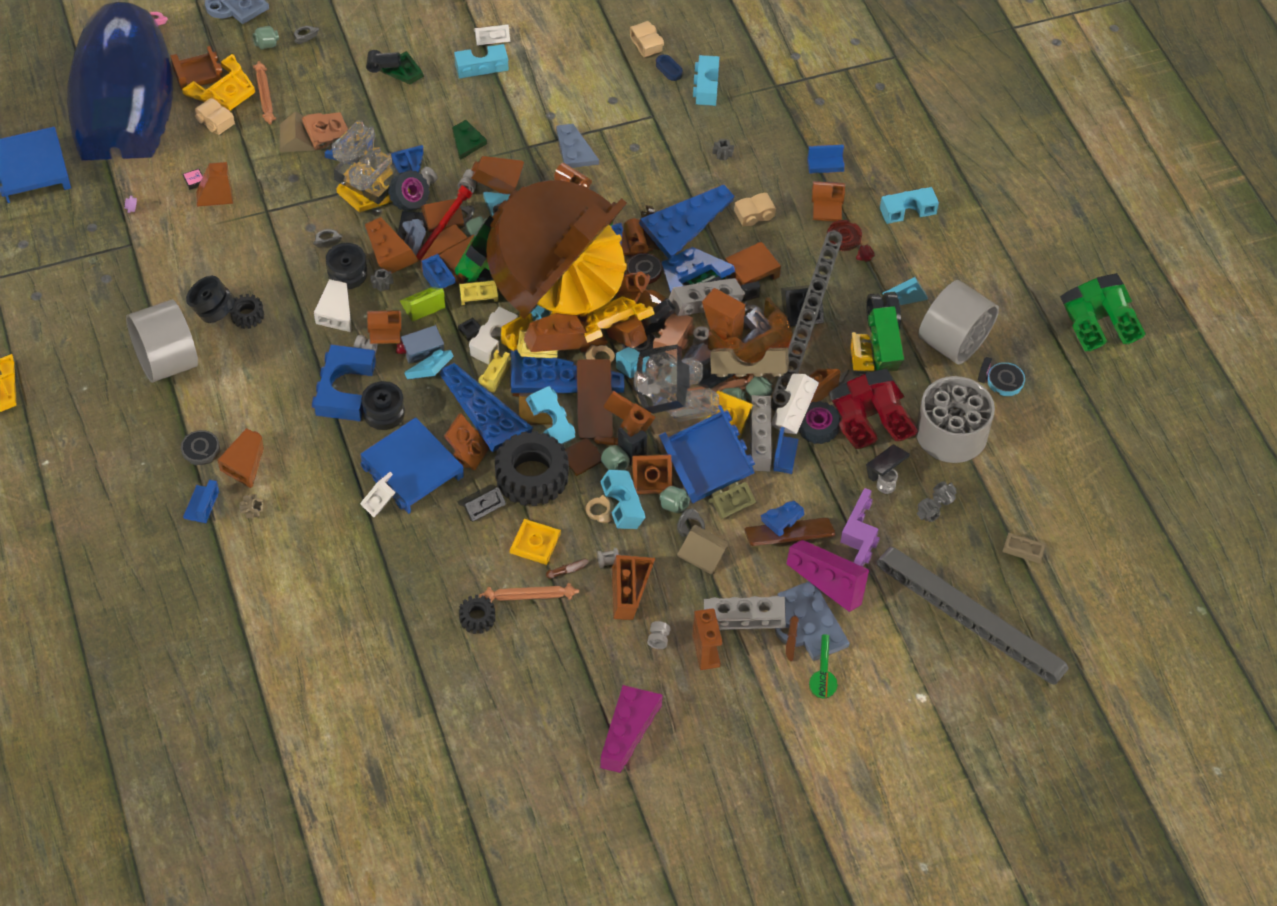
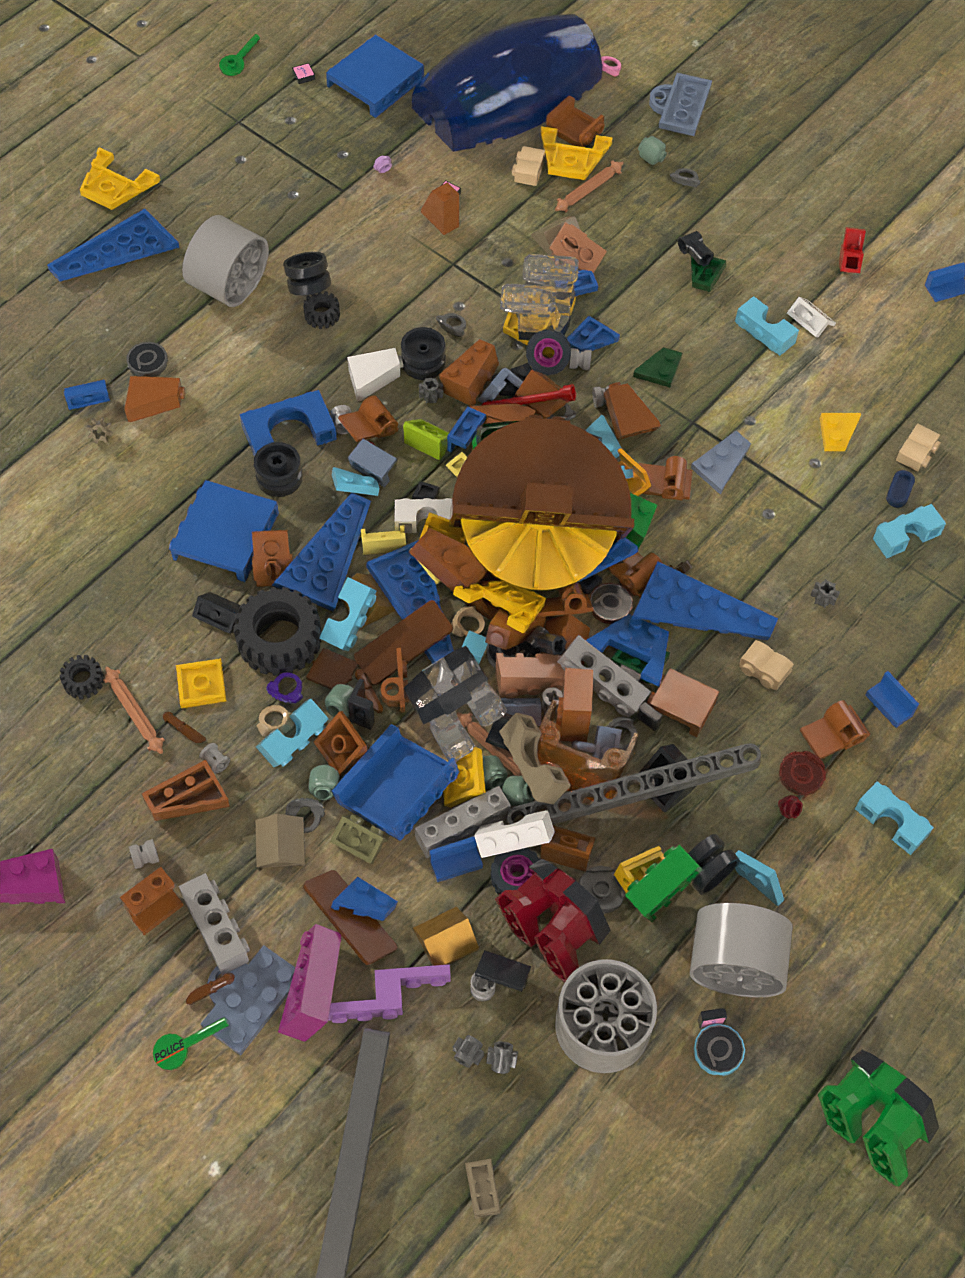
camera: 60 degrees right, 5 degrees up
white panel [360,472,395,517] -> none
none -> blue wing [47,209,180,282]
none -> dark purple piece [266,673,303,703]
none -> pearl gold slope [413,906,479,966]
none -> yellow wing [820,413,861,451]

